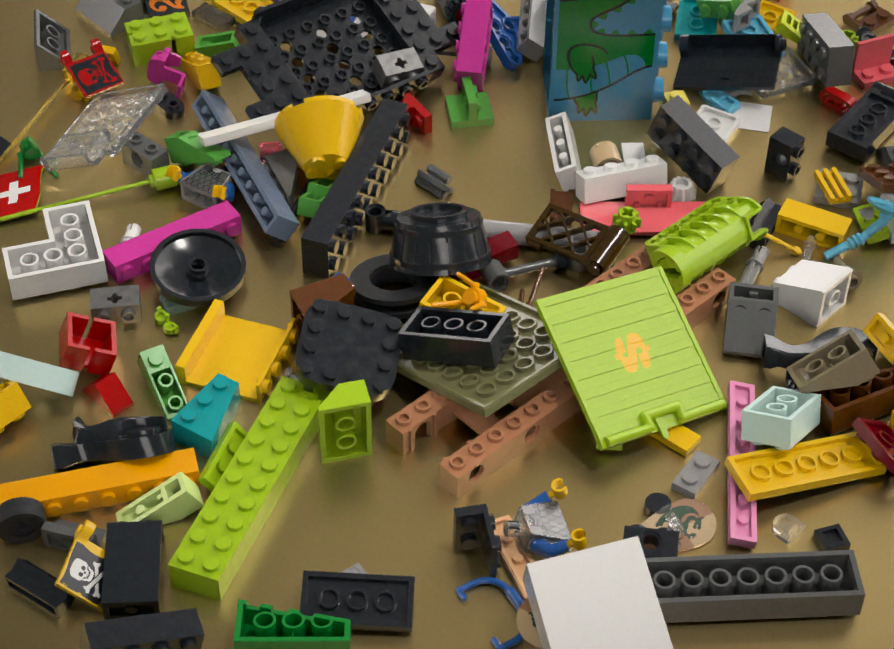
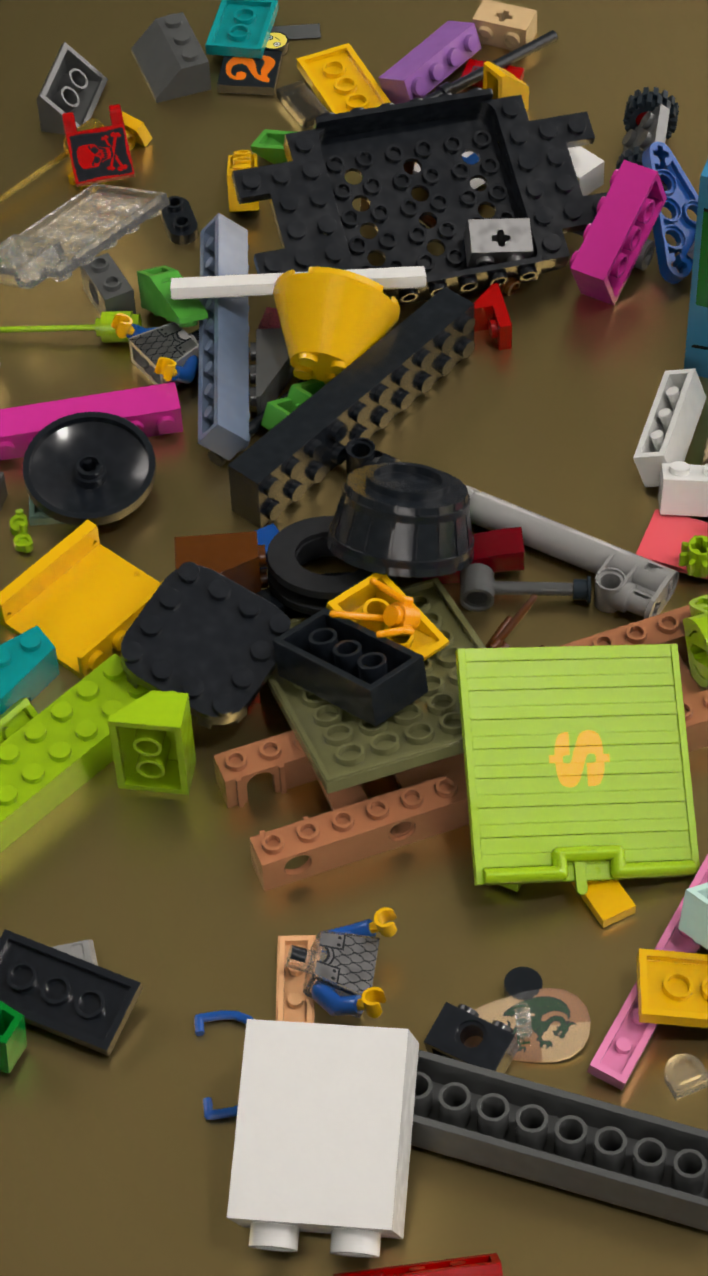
camera: 25 degrees right, 5 degrees up
white pin [120,223,141,243] -> none
lime piece [124,12,195,67] -> none
dark pink piece [147,47,186,100] -> none
dark grey piece [414,164,455,199] -> none
bright green bracket [445,76,494,129] -> none
black bracket [453,504,502,578] -> none
dark brown piece [525,203,630,276] -> none
reddish brown arm [549,189,573,227] -> none
light grey plate [671,450,720,500] -> none

